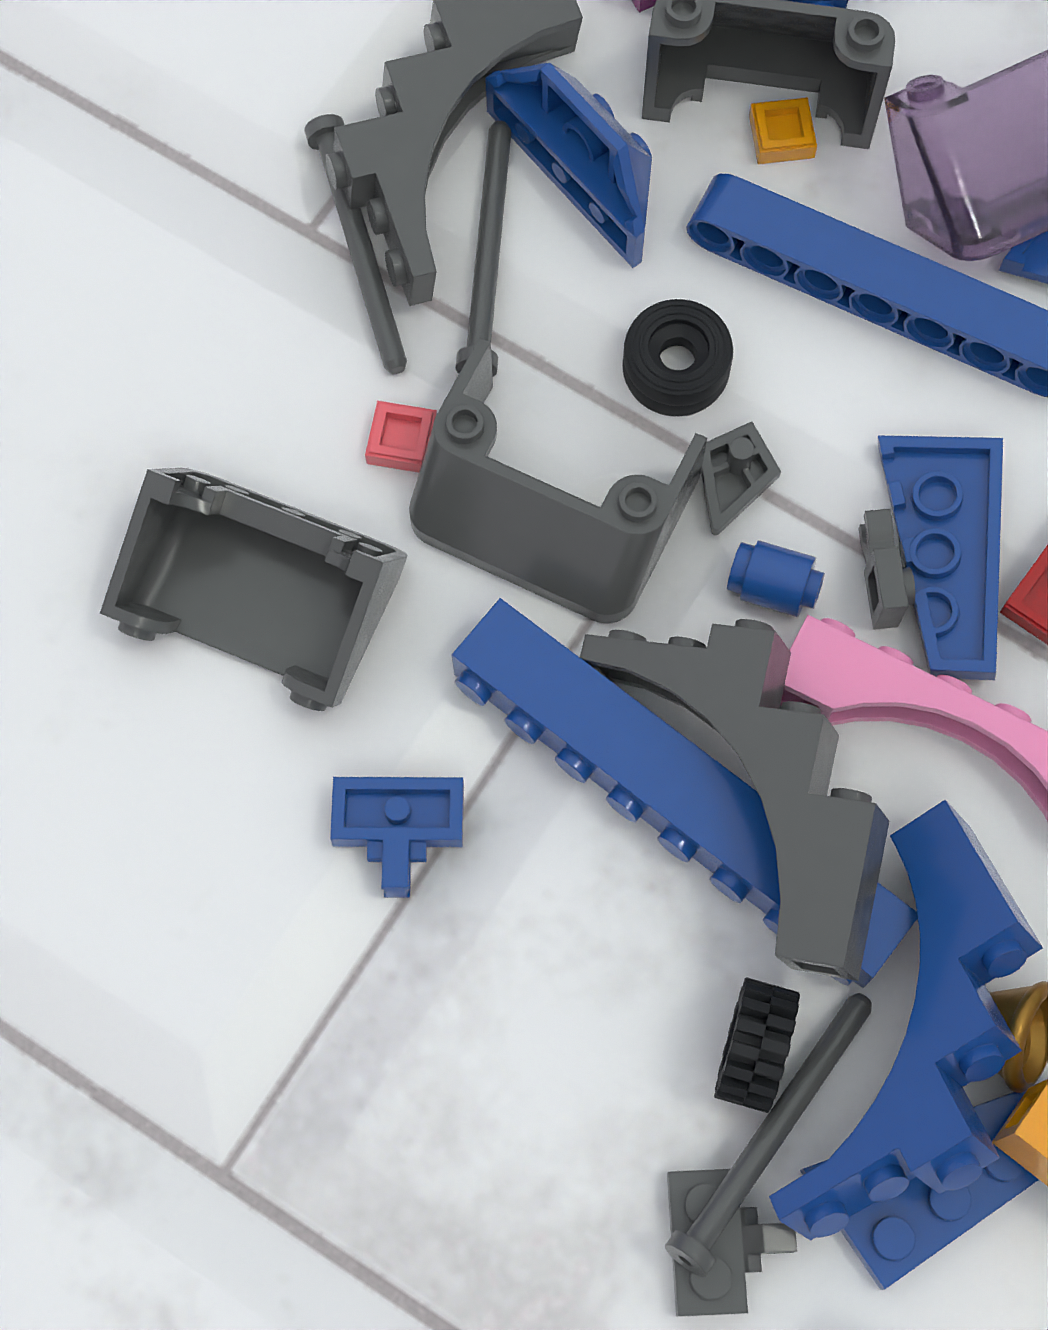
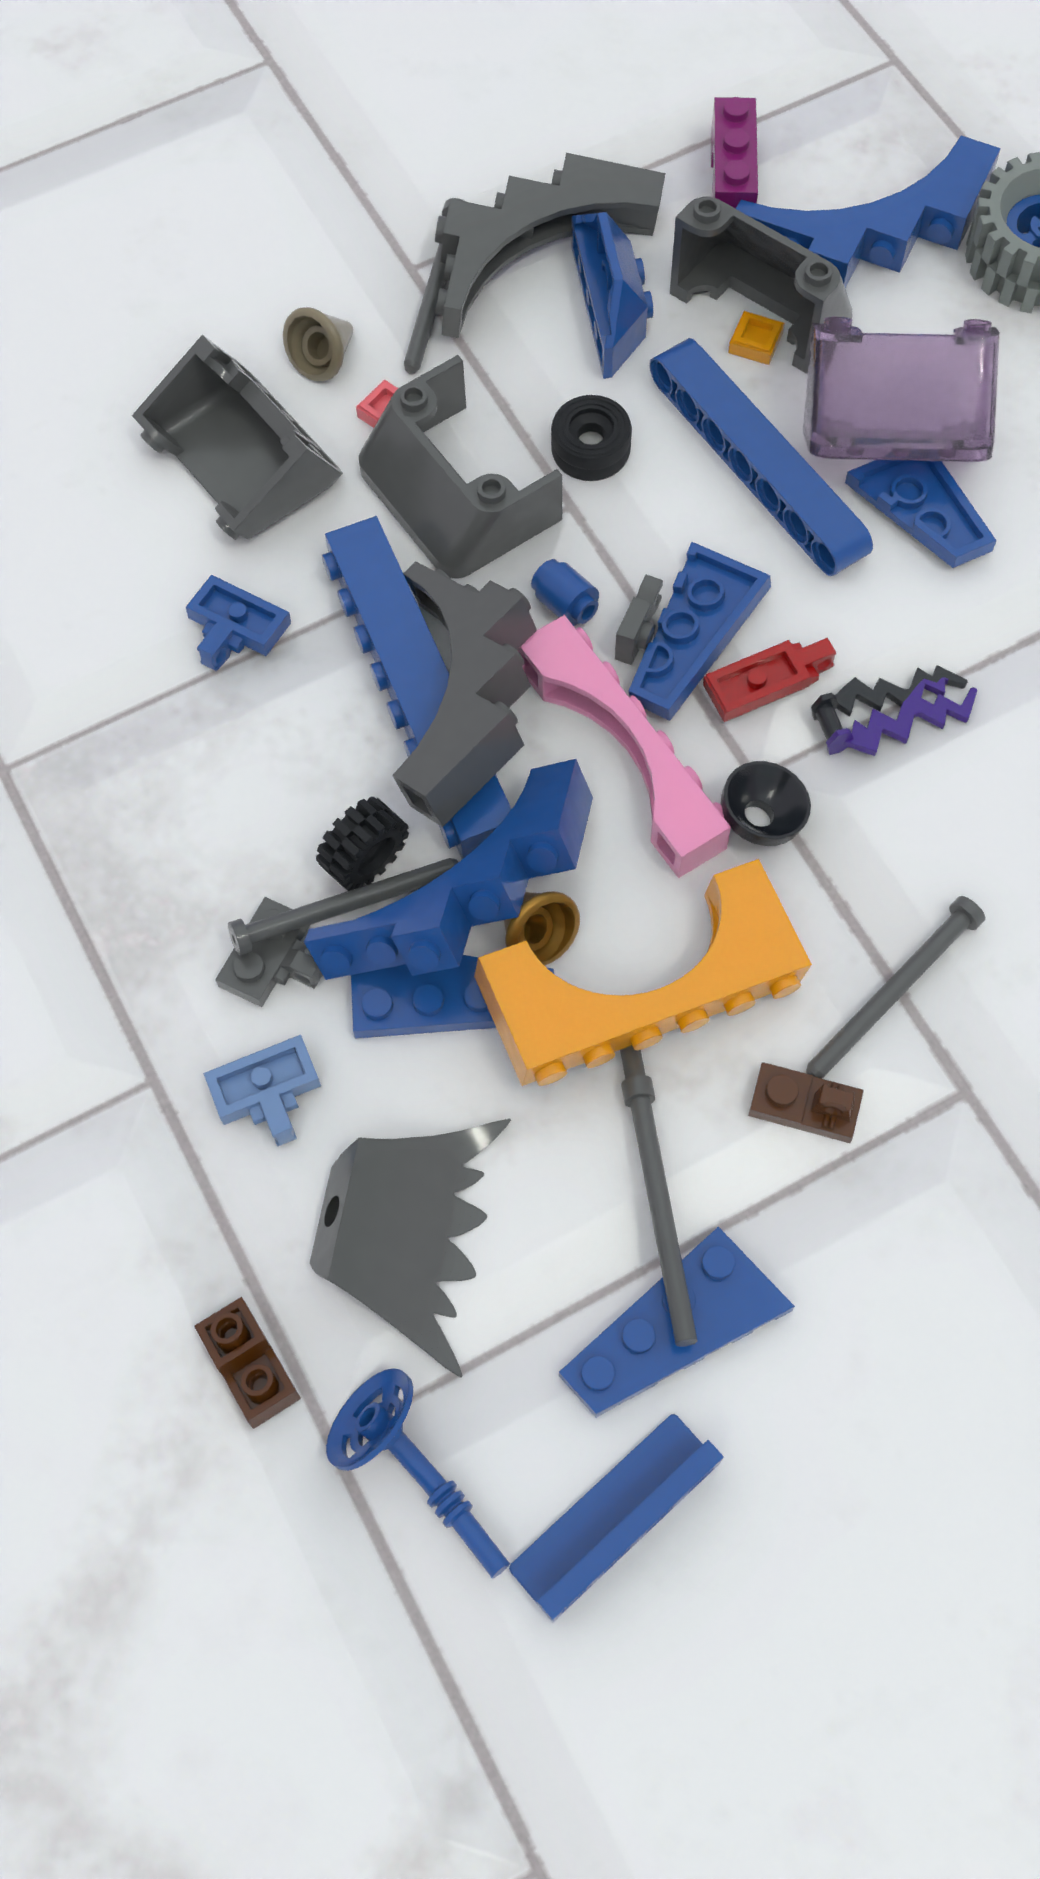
camera: 30 degrees right, 5 degrees down
dark grey bar [455,121,512,377] -> none
dark grey piece [701,421,781,535] -> none
none -> dark tan hat [283,307,353,382]

